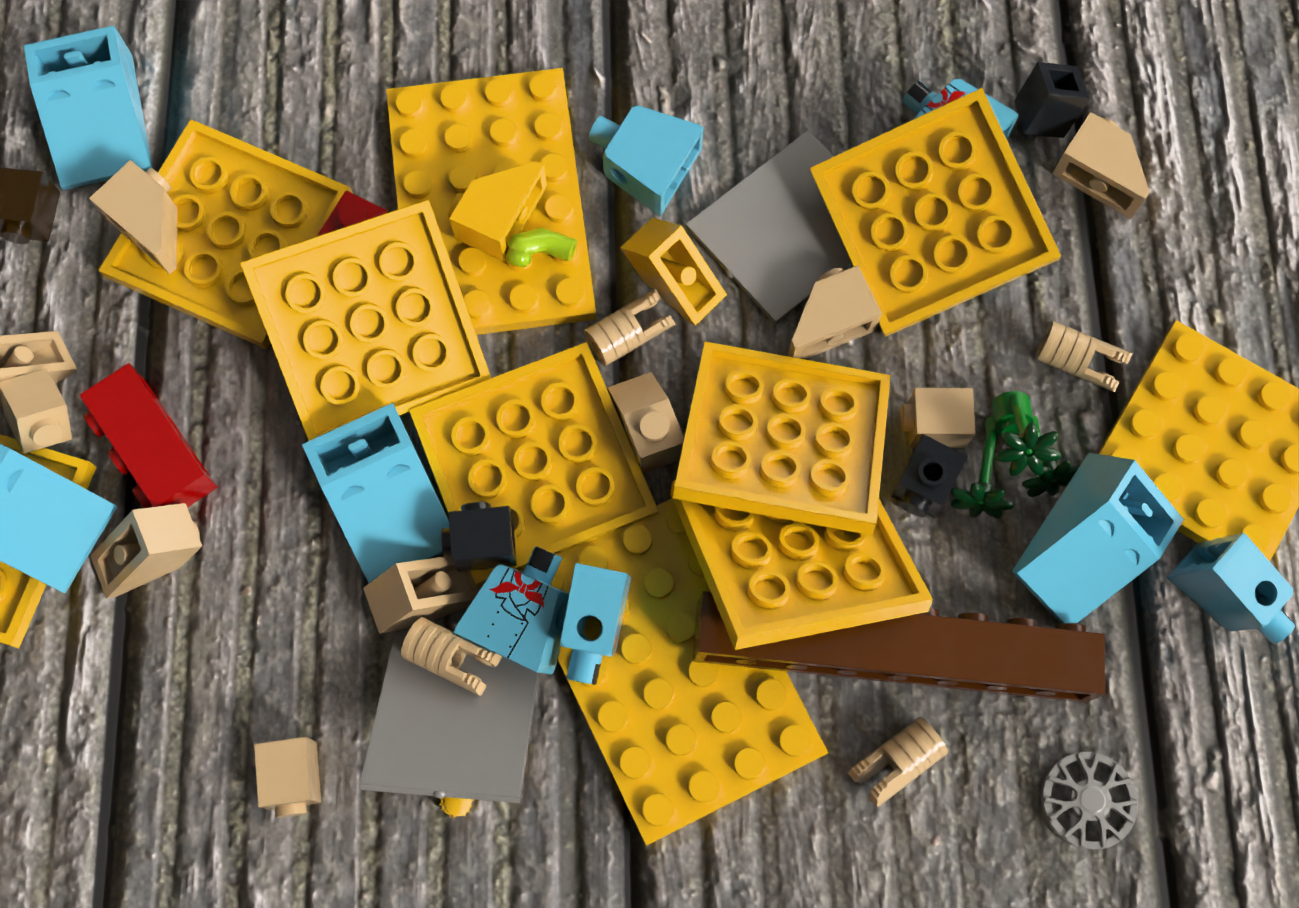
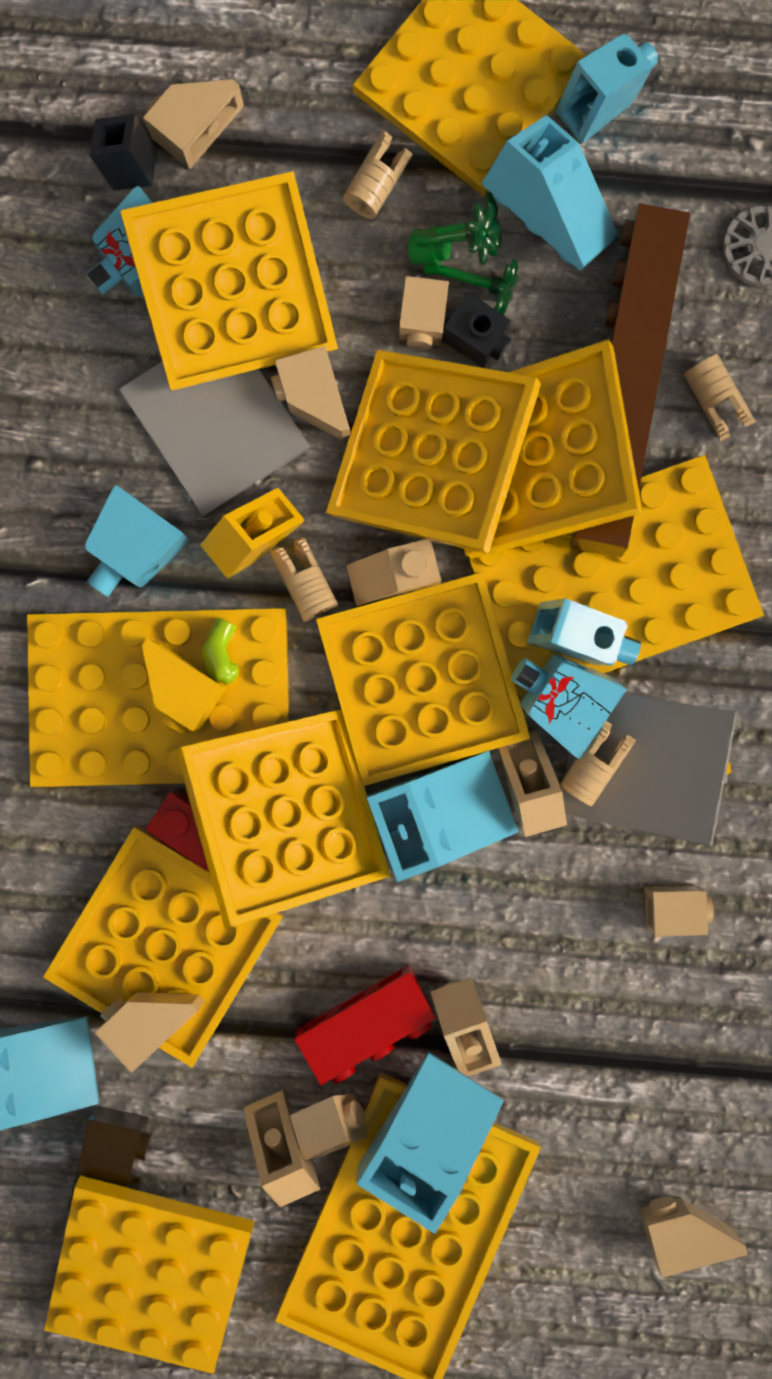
camera: 85 degrees left, 15 degrees up
black brick [441,502,517,572] -> none

